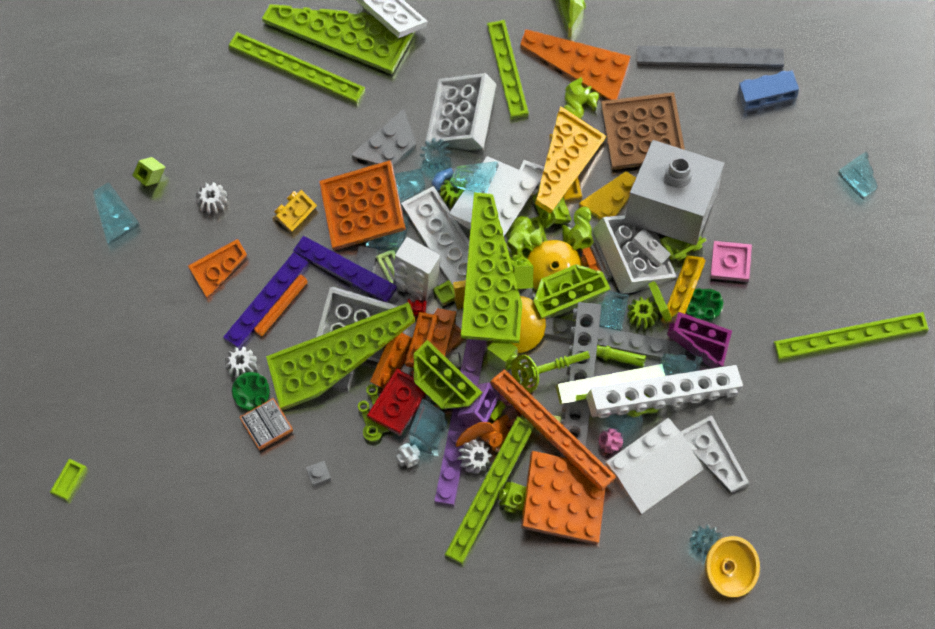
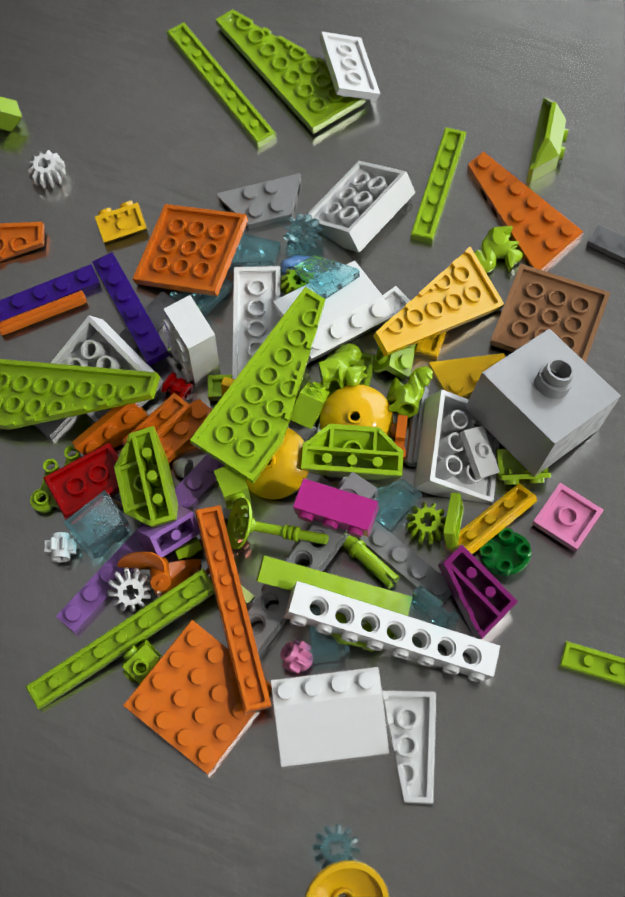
camera: 30 degrees right, 0 degrees up
none -> dark pink brick [293,478,379,538]

